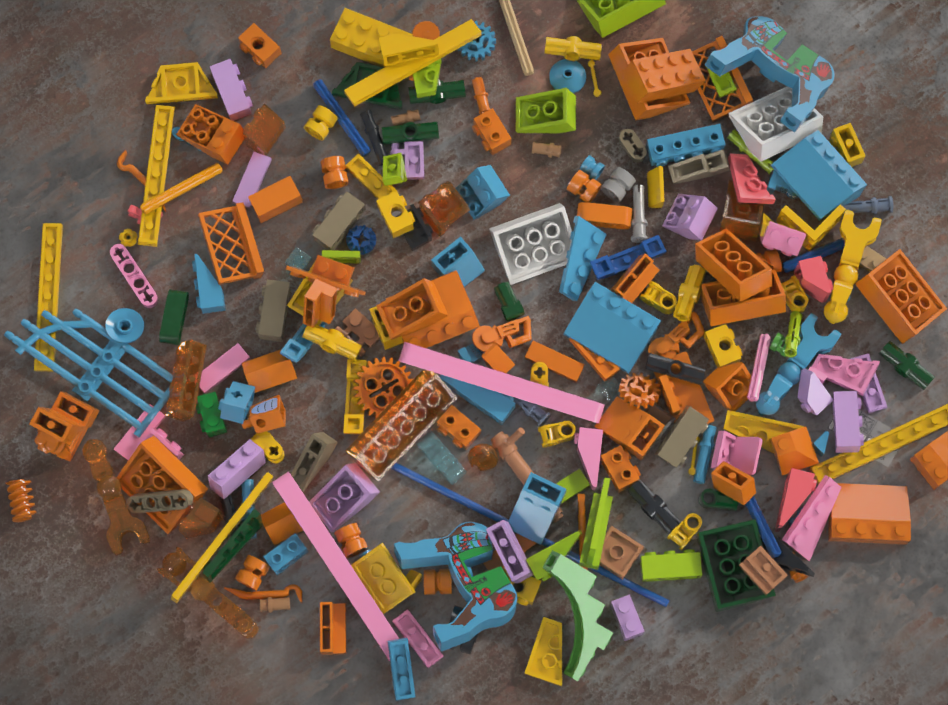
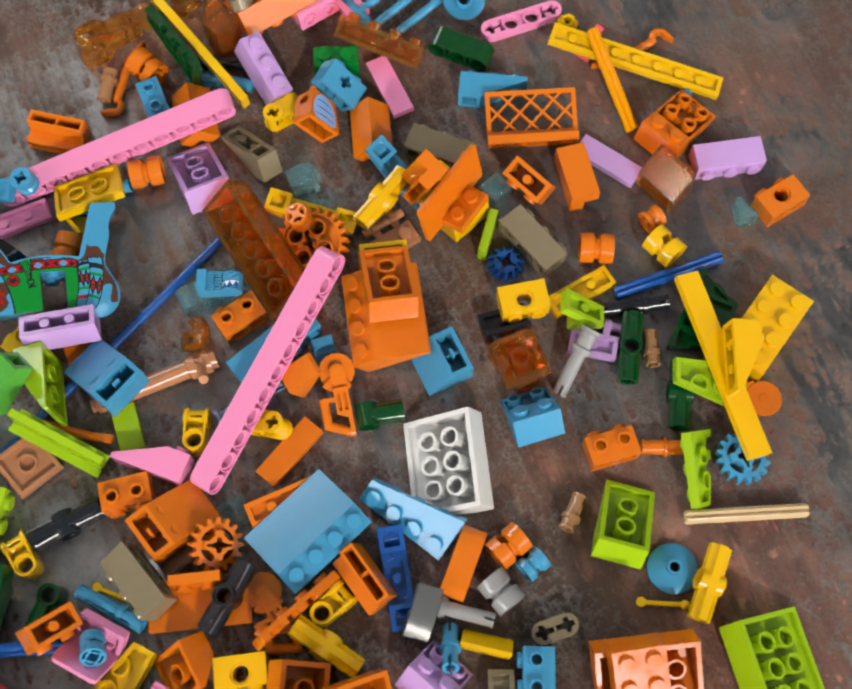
camera: 105 degrees right, 5 degrees down
yellow wing [145,62,218,104] -> none
none -> dark azure wheel [9,167,40,196]
none -> dark azure wheel [79,628,107,667]
none -> dark azure leg [195,269,243,298]
none -> orange wing [252,570,341,652]
none -> clear light blue brick [284,161,322,199]
none -> orange wheel [285,203,313,232]
none -> dark grey slope [402,583,444,642]
none -> dark azure pin [440,622,461,674]
none -> orange brick [502,155,556,205]
none -> light grey pin [552,325,601,398]
none -> orange wheel [637,204,667,234]
none -> lime wing [680,429,711,509]
none -> clear light blue slope [731,196,759,228]

